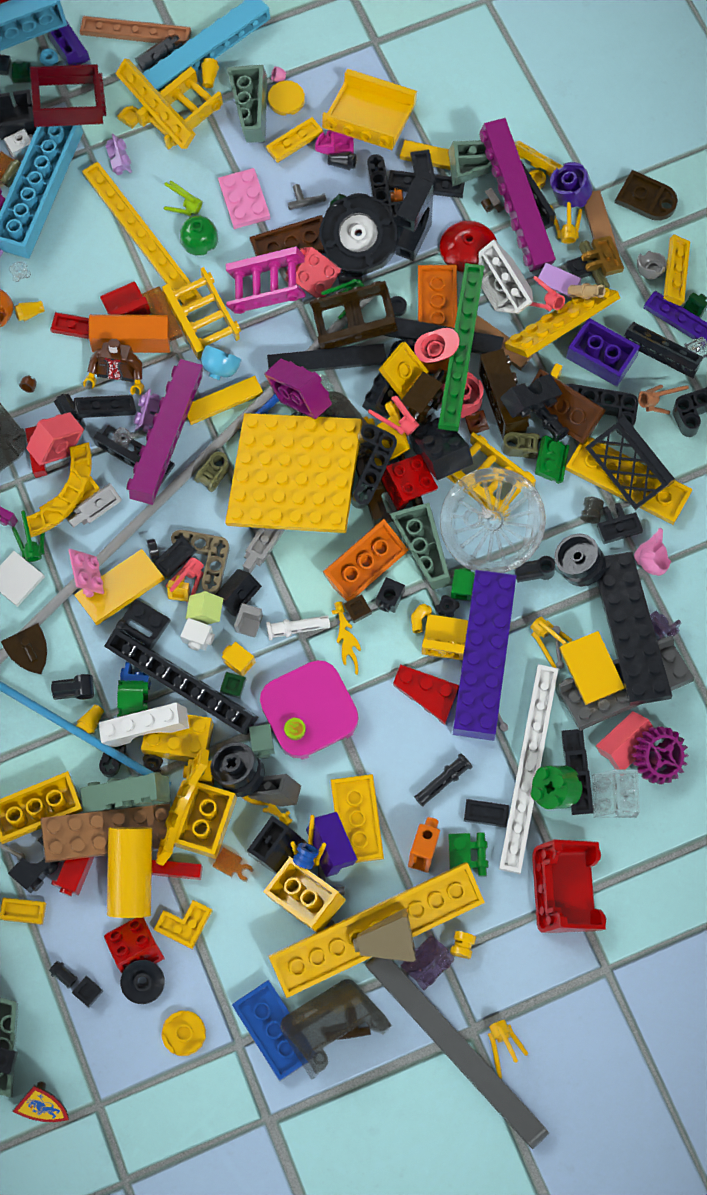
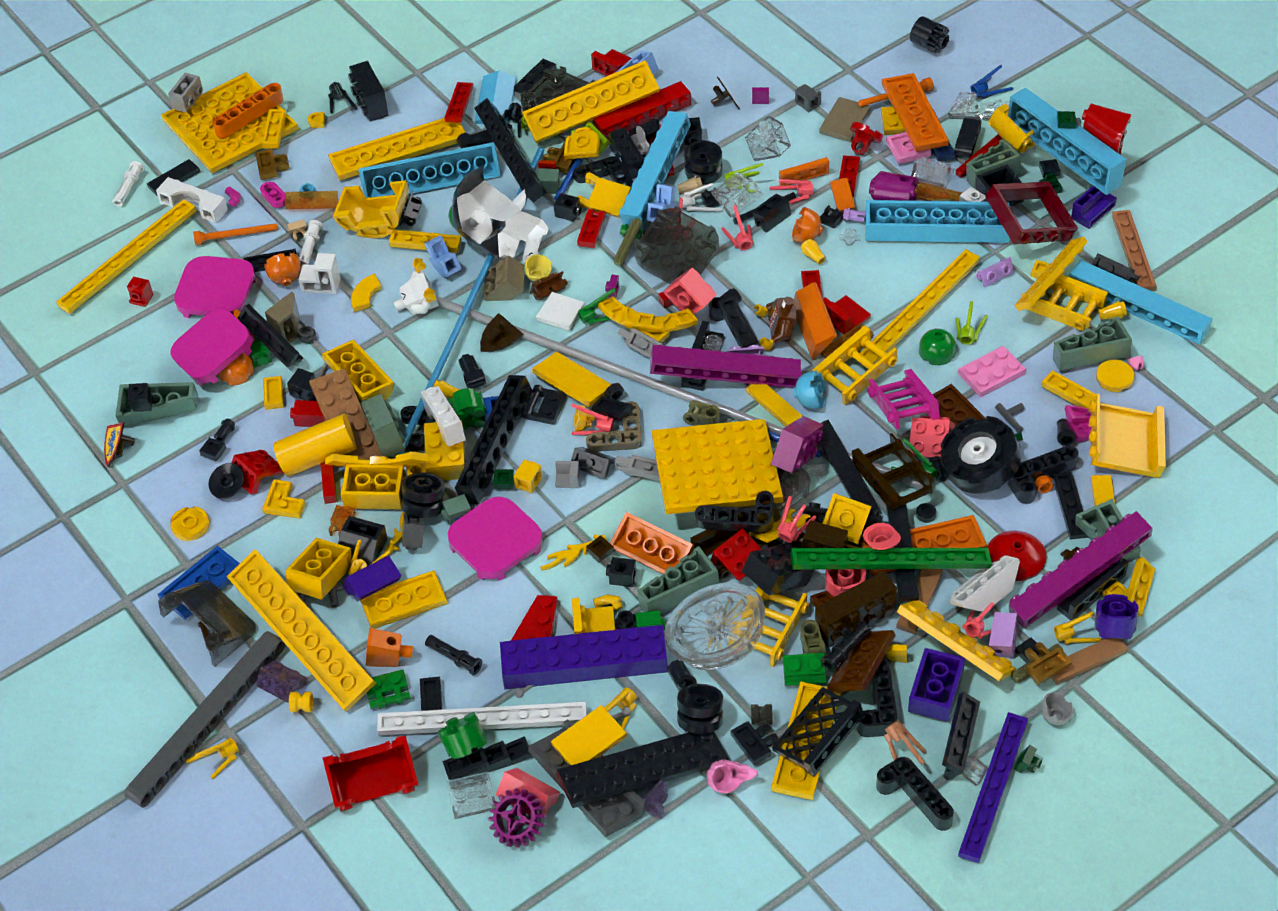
camera: 75 degrees right, 20 degrees down
reddish brown hinge [19,375,37,393] -> none
medium azure plate [40,48,59,66] -> none
bright pink hinge [68,549,104,597] -> none
white brick [180,618,215,651] -> none
yellowish green piece [186,591,223,625] -> none
white pin [266,615,330,641] -> none
lime tile [284,718,306,740] -> none
blue wheel [292,843,319,869] -> none
dark tan slope [353,908,416,962] -> none
black arch [396,176,433,261] -> none
black tile [410,149,436,186] -> none
black arch [500,374,563,418] -> none
tan pin [567,283,605,299] -> none
dark brown plate [615,170,678,220] -> none
yellow plate [663,234,690,306] -> none

